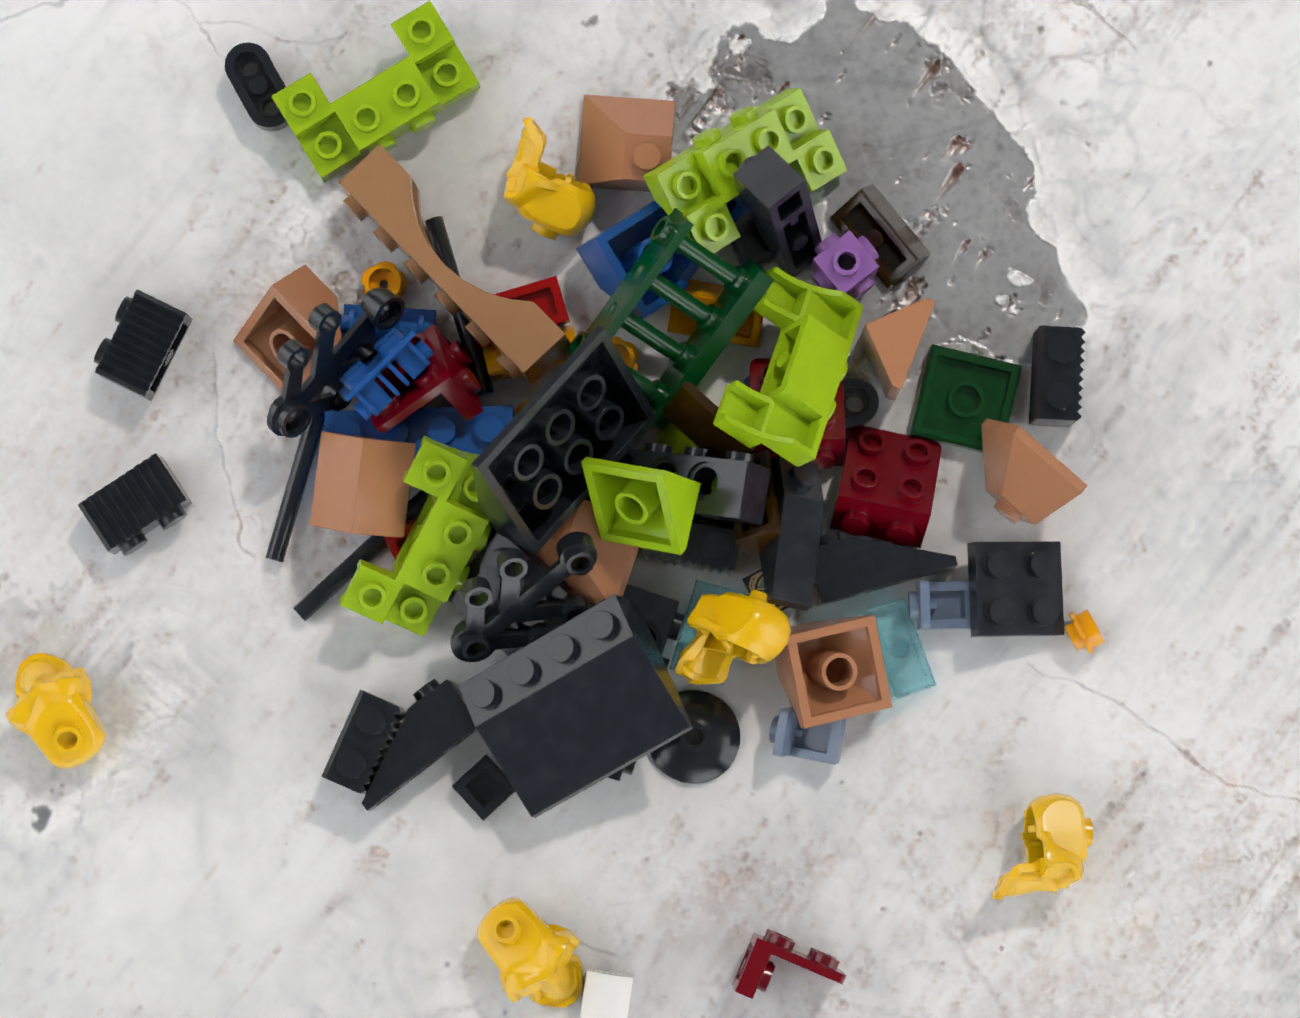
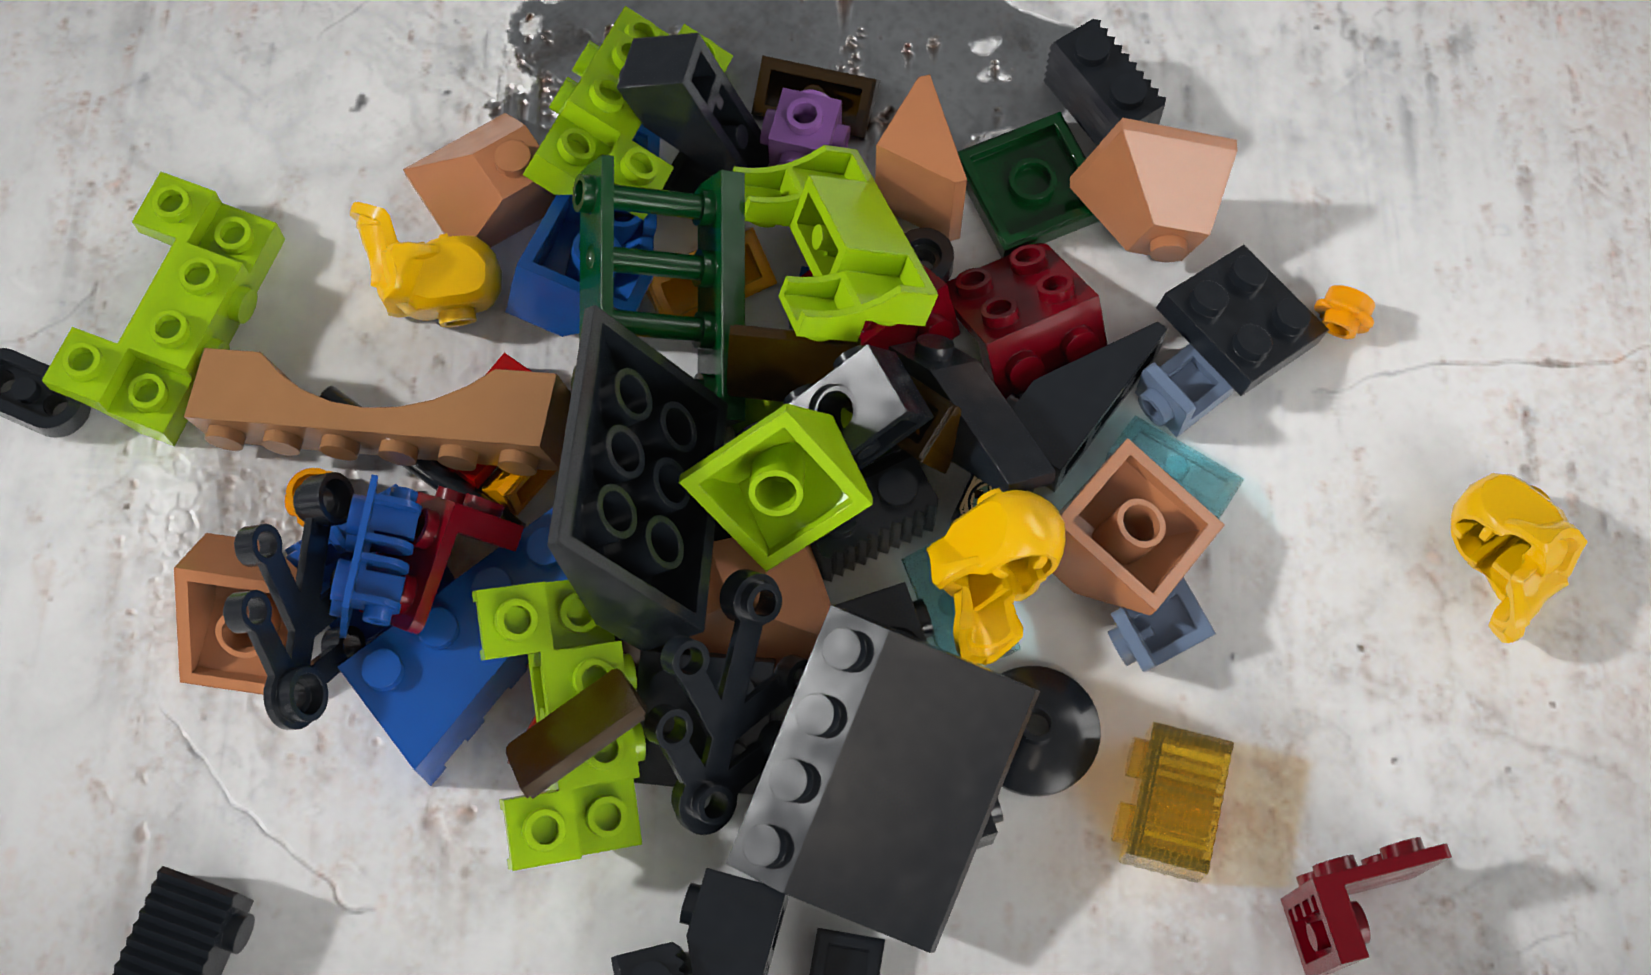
camera: 40 degrees left, 15 degrees down
black brick [94,289,193,401] -> none
black bar [265,386,325,563] -> none
black bar [293,490,429,621] -> none
nougat slope [310,431,416,538] -> none
none -> dark brown slope [506,668,648,799]
none -> clear yellow brick [1111,722,1234,883]

